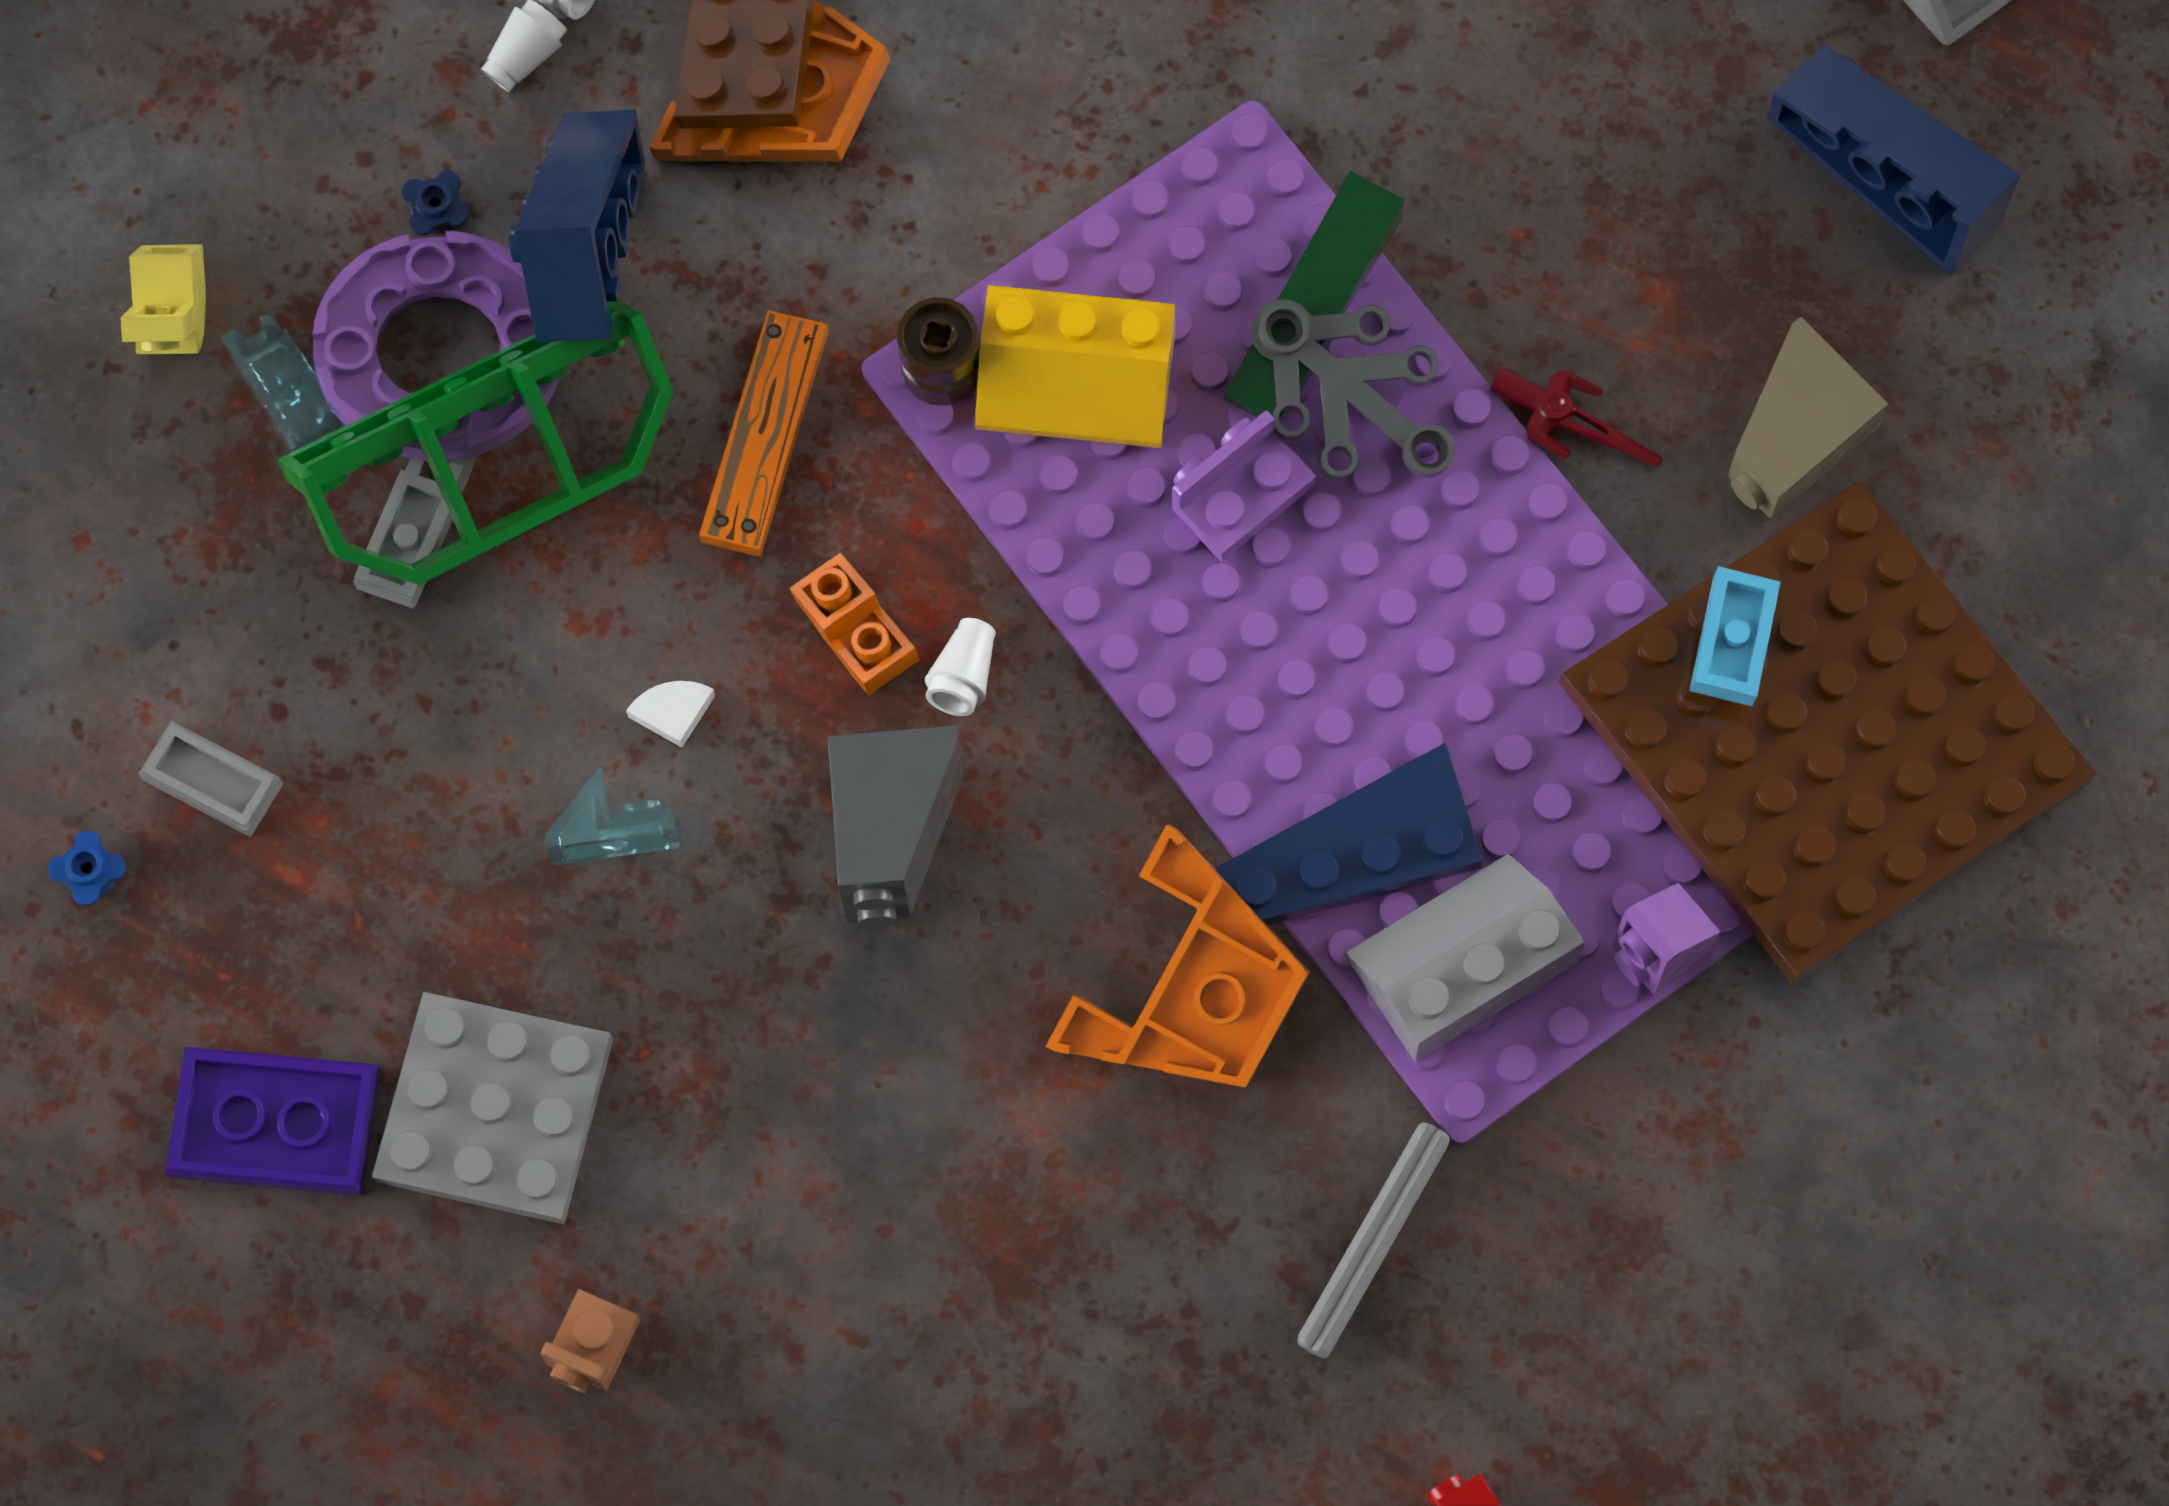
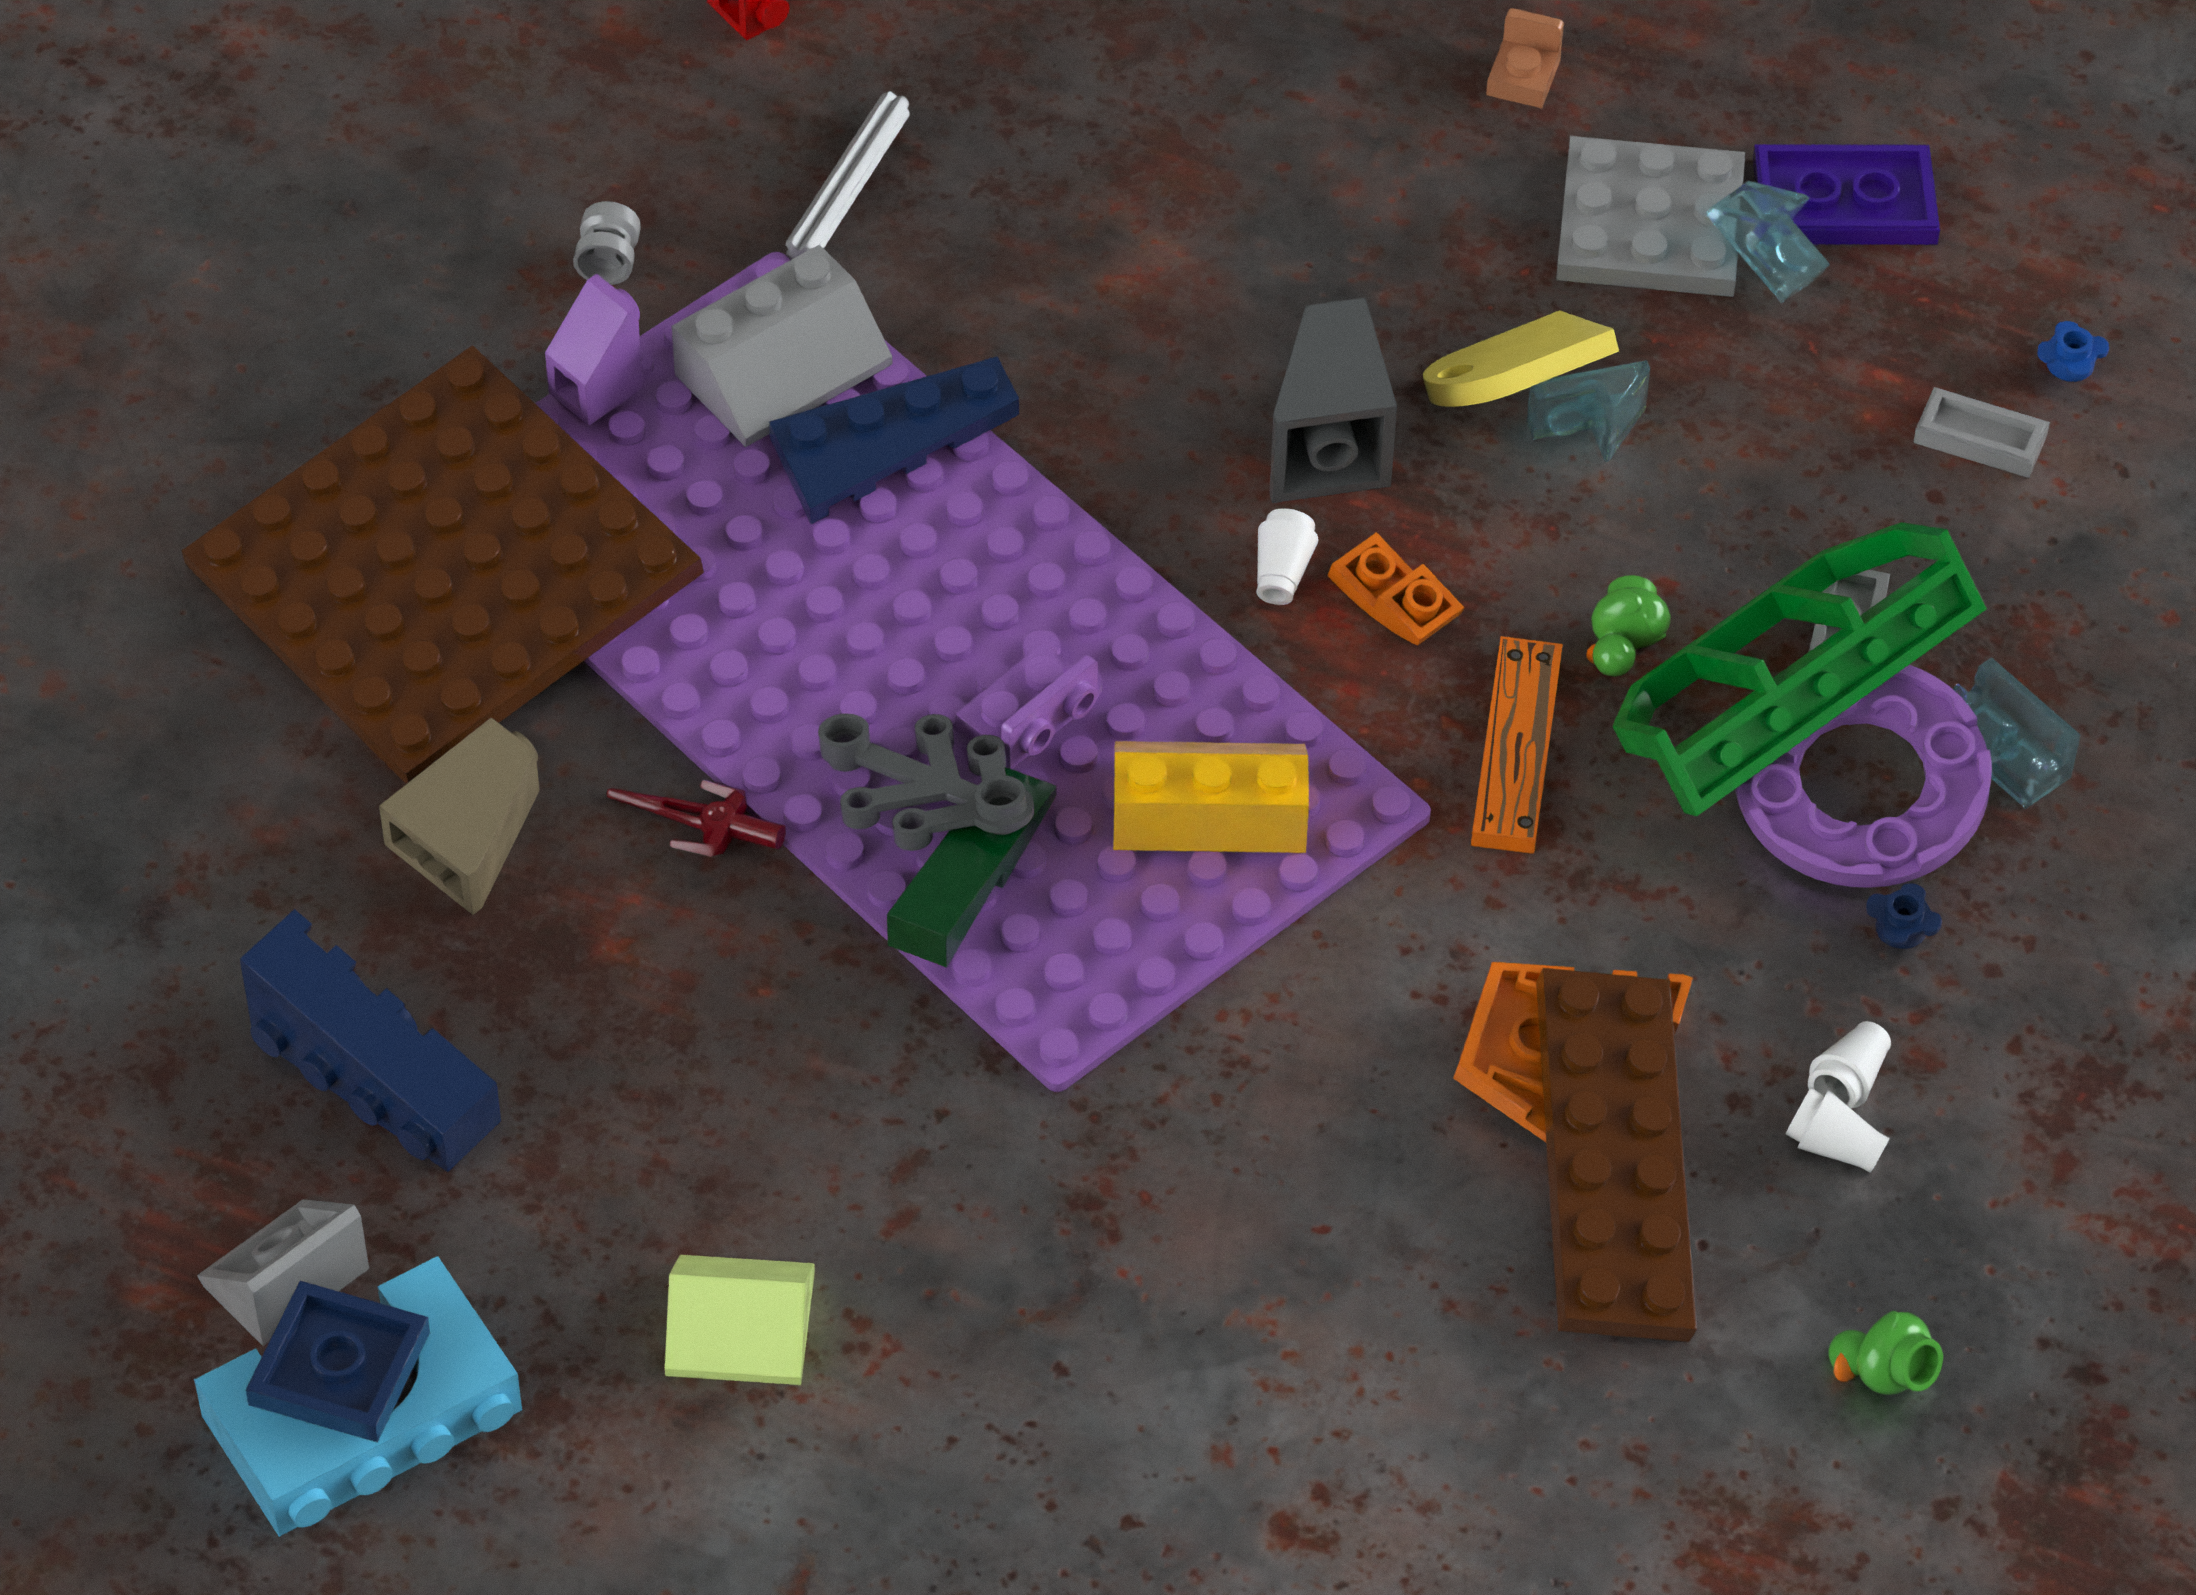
camera: 170 degrees right, 20 degrees down
light yellow brick [120,244,206,354] -> none
dark blue wedge [509,110,645,342] -> none
white tile [626,681,715,748] -> none
dark brown wheel [897,297,980,405] -> none
orange wing [1045,824,1310,1088] -> none
medium azure plate [1689,566,1780,706] -> none
none -> light grey wheel [573,201,641,285]
none -> light yellow tile [1423,310,1619,407]
none -> bright green animal [1586,575,1671,677]
none -> clear light blue slope [1705,181,1830,303]

